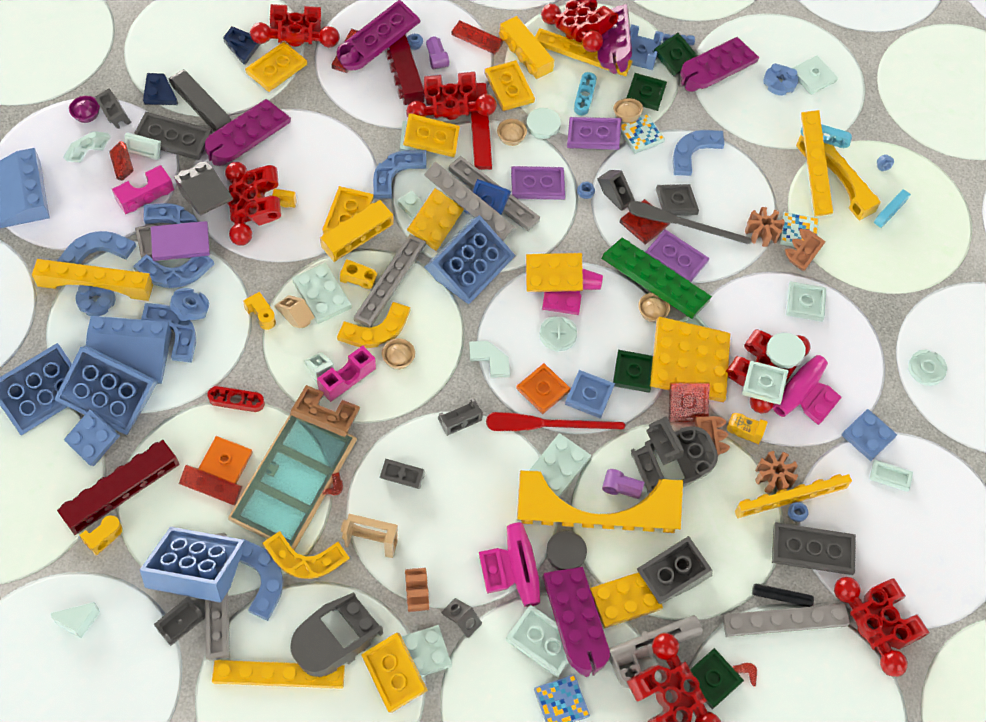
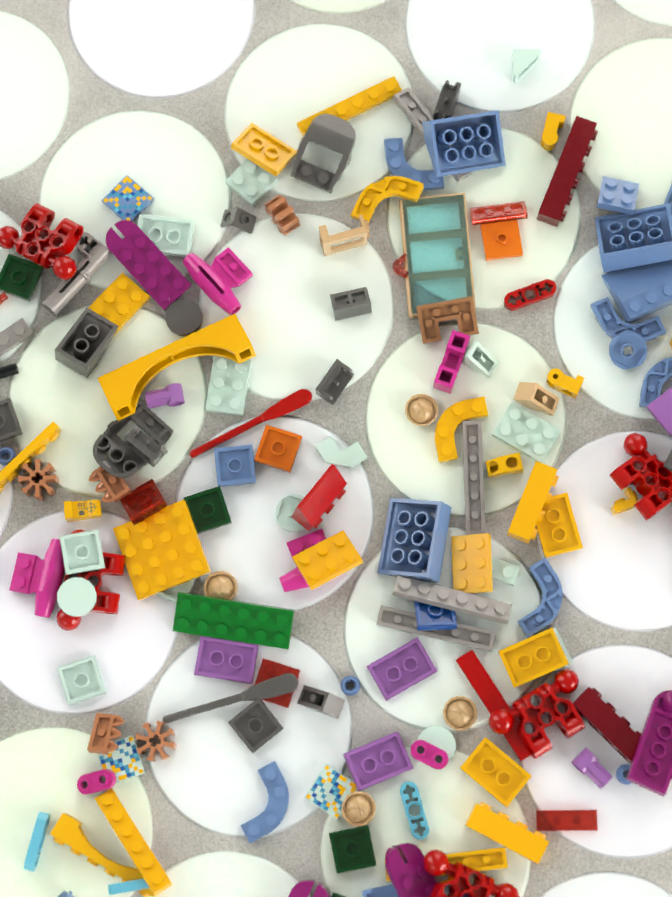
camera: 160 degrees right, 15 degrees up
none -> dark pink plate [77,769,116,795]
none -> slope [291,464,347,531]
none -> dark pink plate [410,740,449,770]

